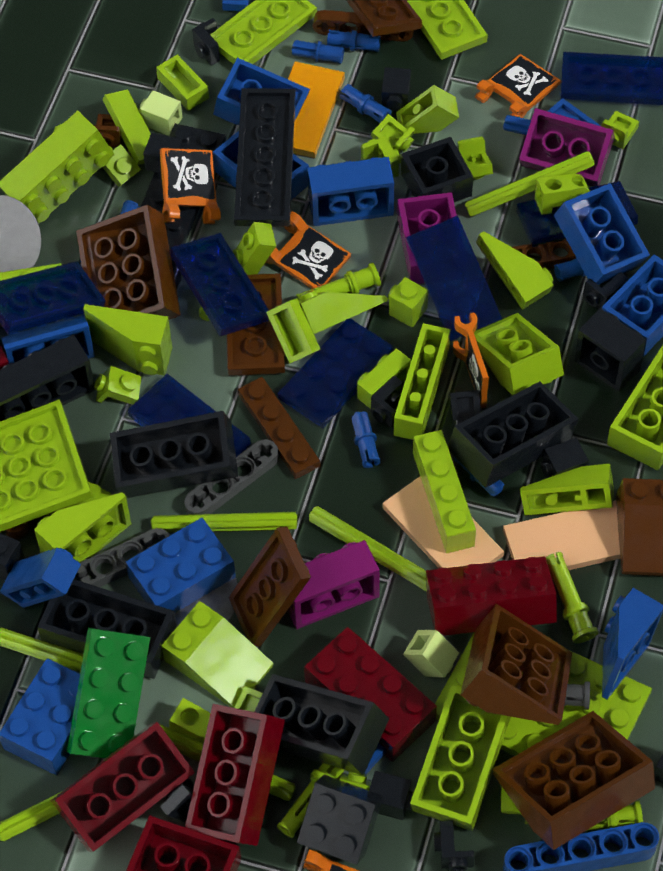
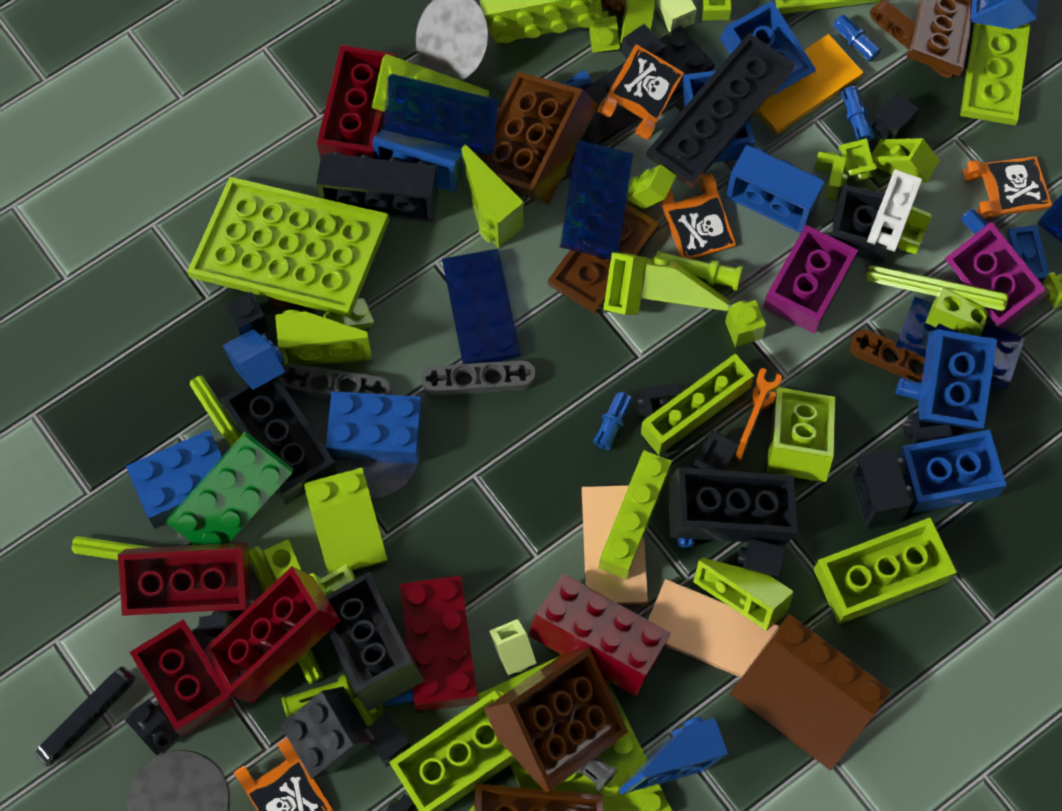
camera: 35 degrees right, 10 degrees up
lime bracket [94,366,142,405] -> none
black brick [110,411,238,498] -> none
lime axle [151,512,297,533] -> none
reddish brown plate [228,527,311,647] -> none
reddish brown plate [238,377,321,479] -> none
clear blue plate [278,318,393,428] -> none
magenta brick [288,540,380,629] -> none
lime axle [309,506,427,592] -> none
blue pin [327,29,381,52] -> none
lime piece [357,348,411,409] -> none
clear blue plate [405,216,502,341] -> none
lime slope [476,231,554,310] -> none
lime pin [546,552,599,643] -> none
none -> white plate [867,169,922,252]

